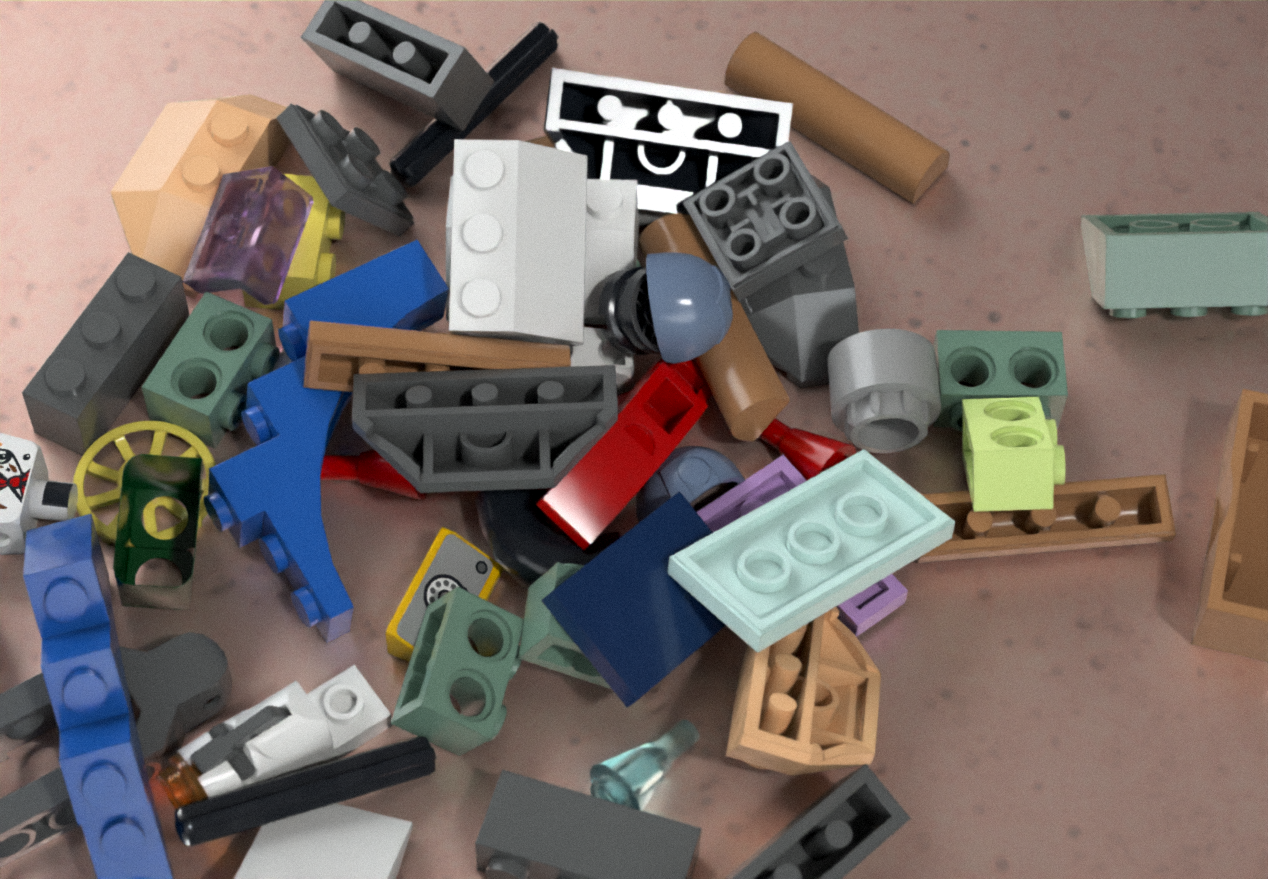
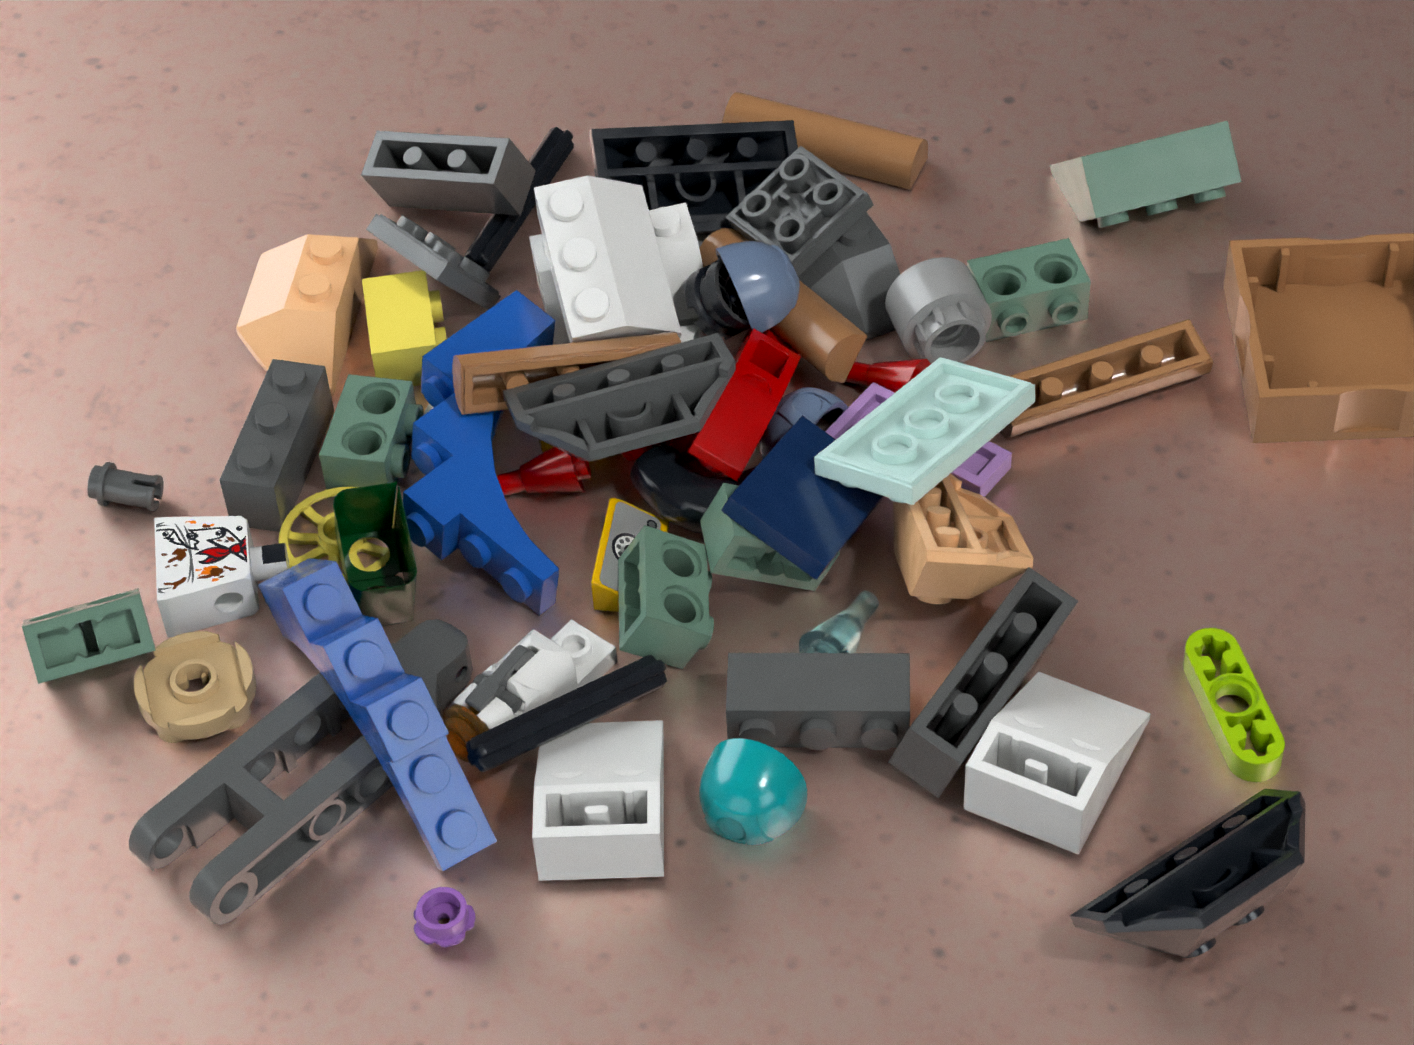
camera: 10 degrees left, 10 degrees down
bracket [182,166,314,305] -> none
yellowish green brick [962,397,1066,512] -> none

